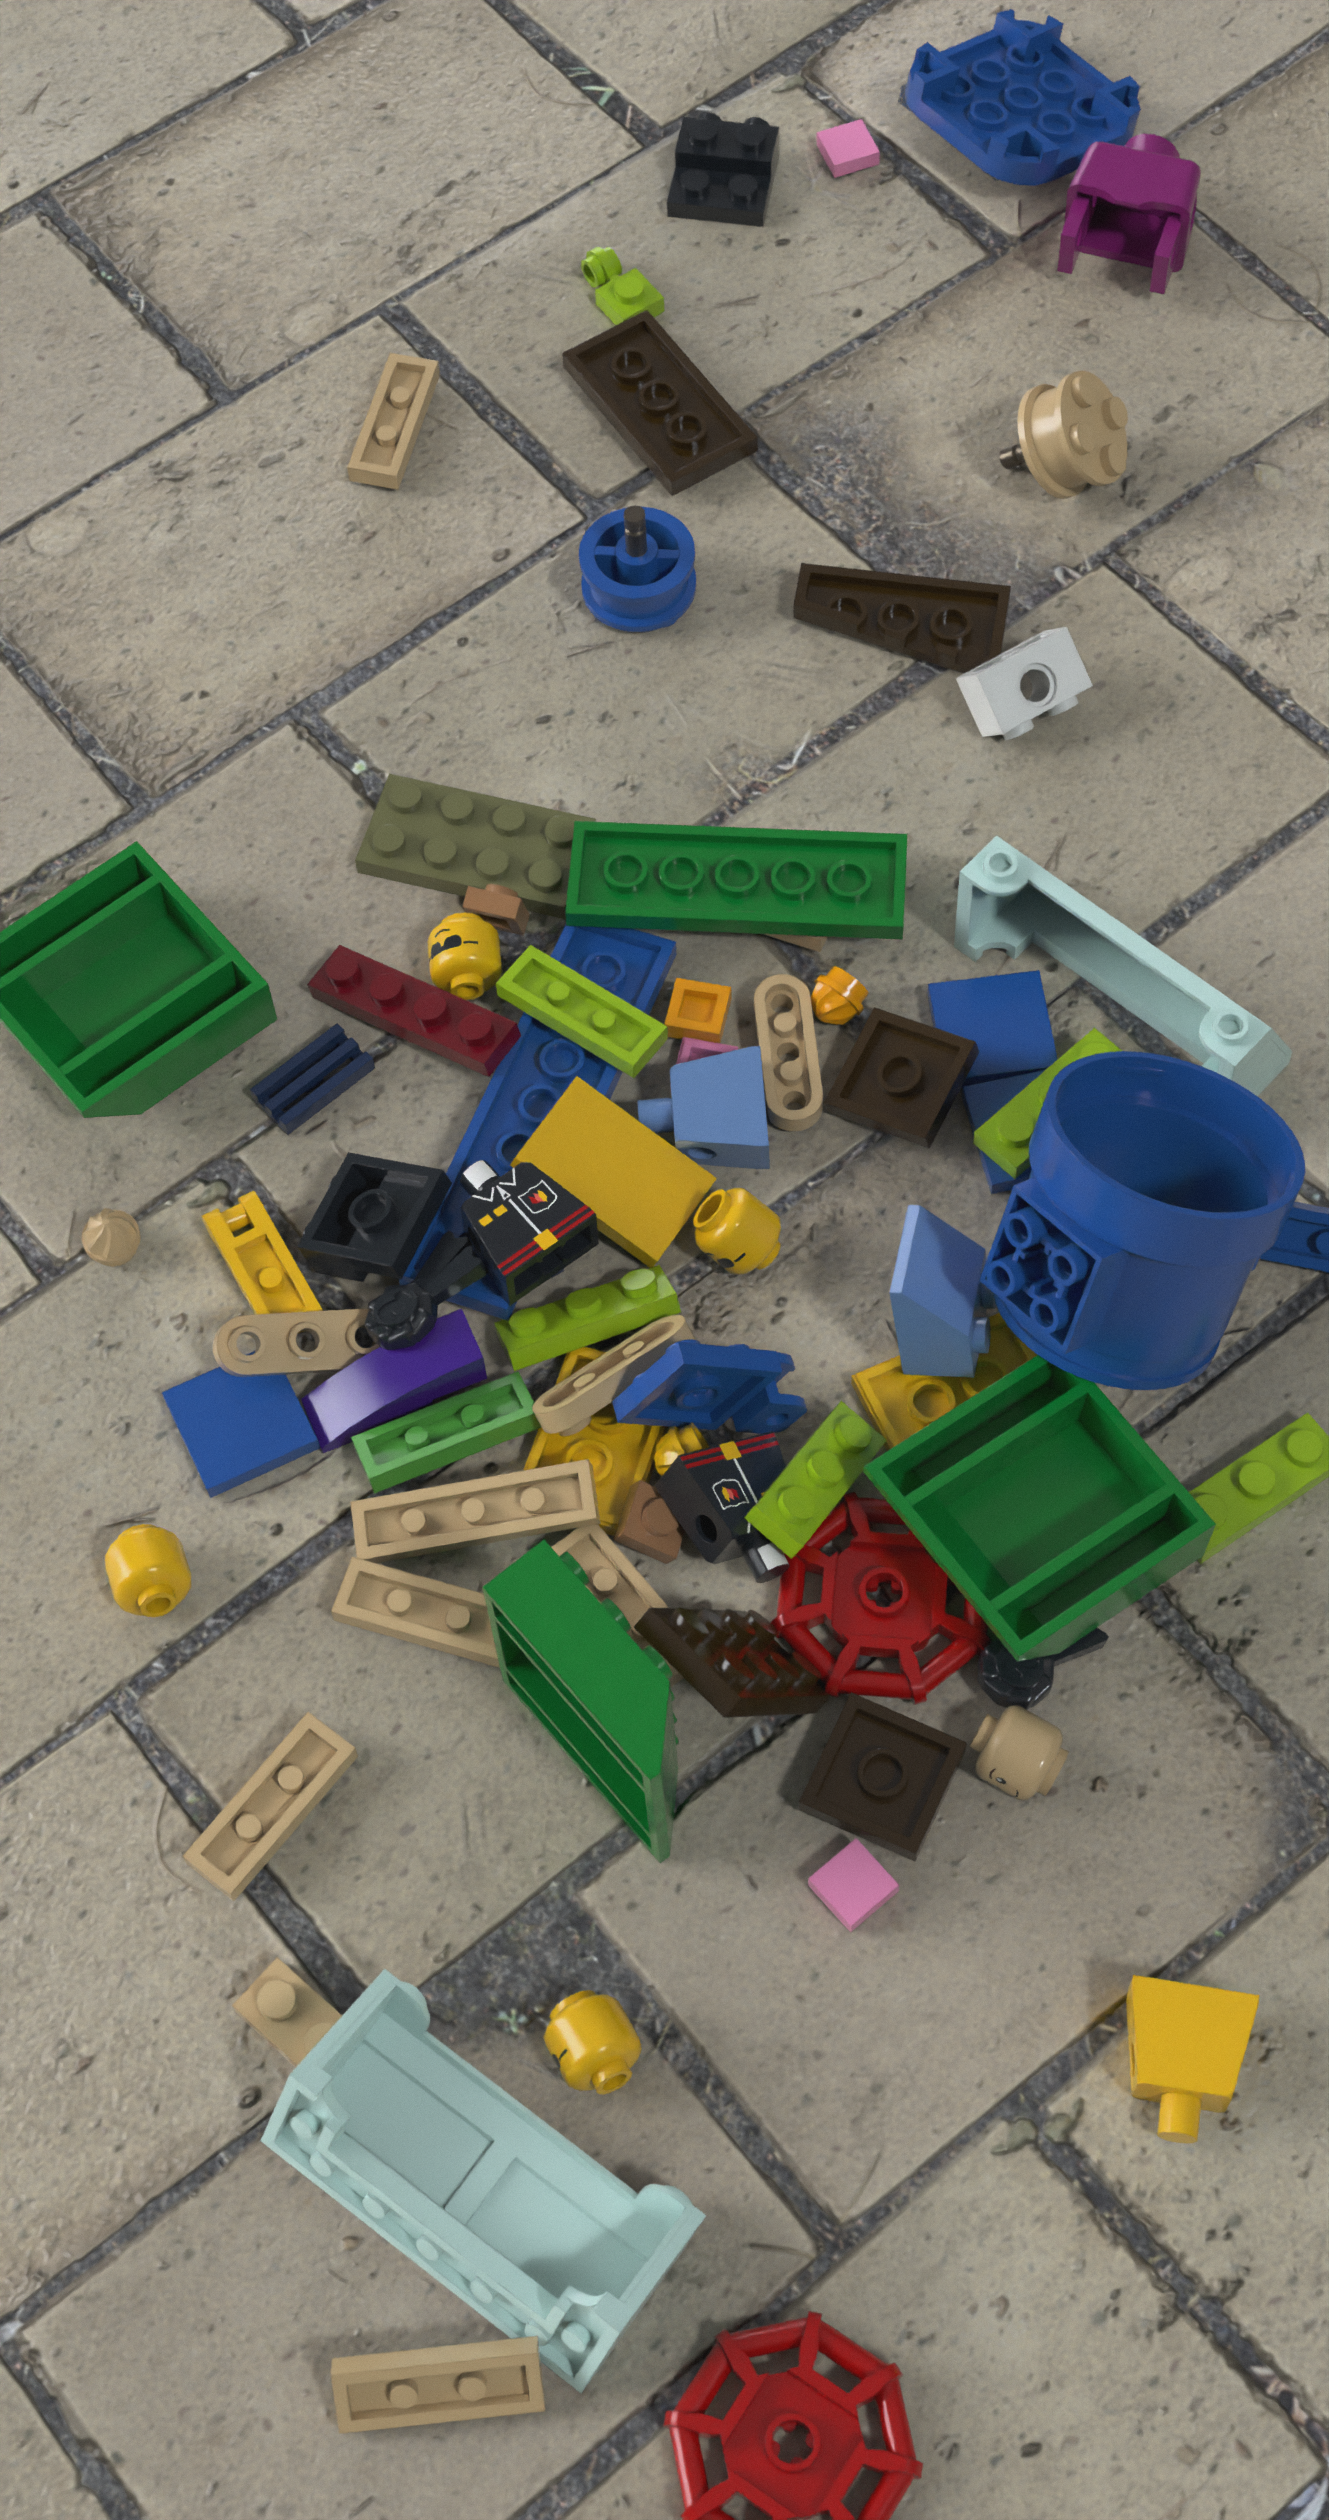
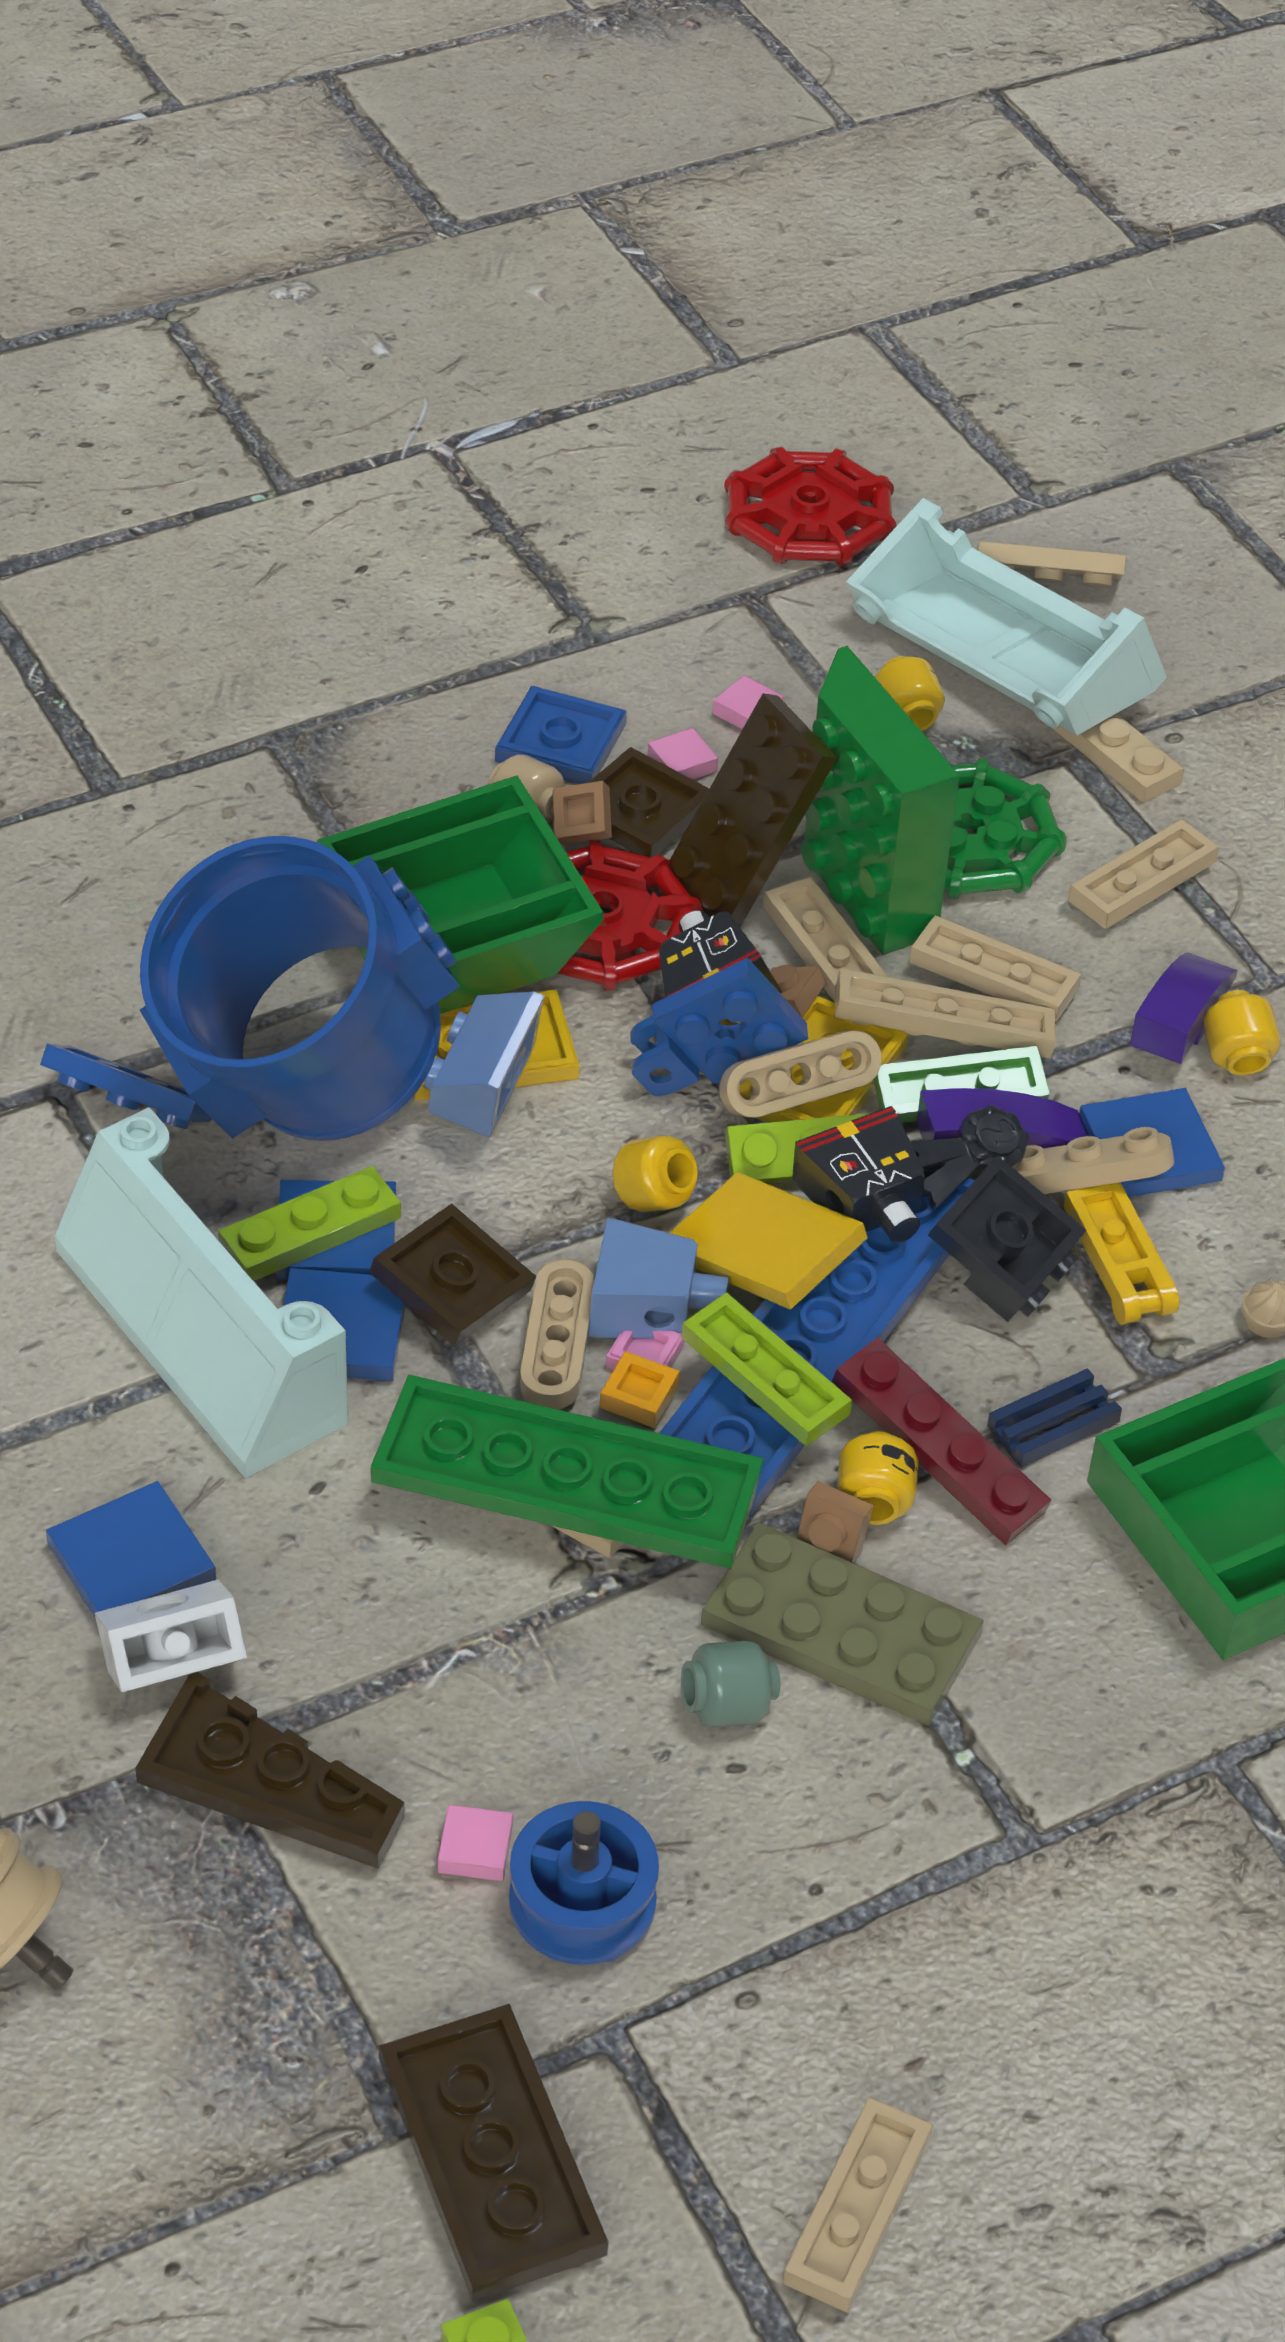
camera: 175 degrees left, 15 degrees down
lime plate [744,1401,887,1559] -> none
light orange plate [811,966,869,1025] -> none
yellow torso [1126,1975,1259,2143] -> none
none -> blue tile [46,1481,216,1619]
none -> bright pink tile [438,1804,513,1882]
none -> blue tile [495,686,627,784]
none -> medium nougat plate [553,781,612,845]
none -> sand green head [681,1640,781,1727]
none -> bright pink tile [713,675,784,729]
none -> green plate [944,758,1067,899]
none -> dark purple slope [1130,952,1238,1064]

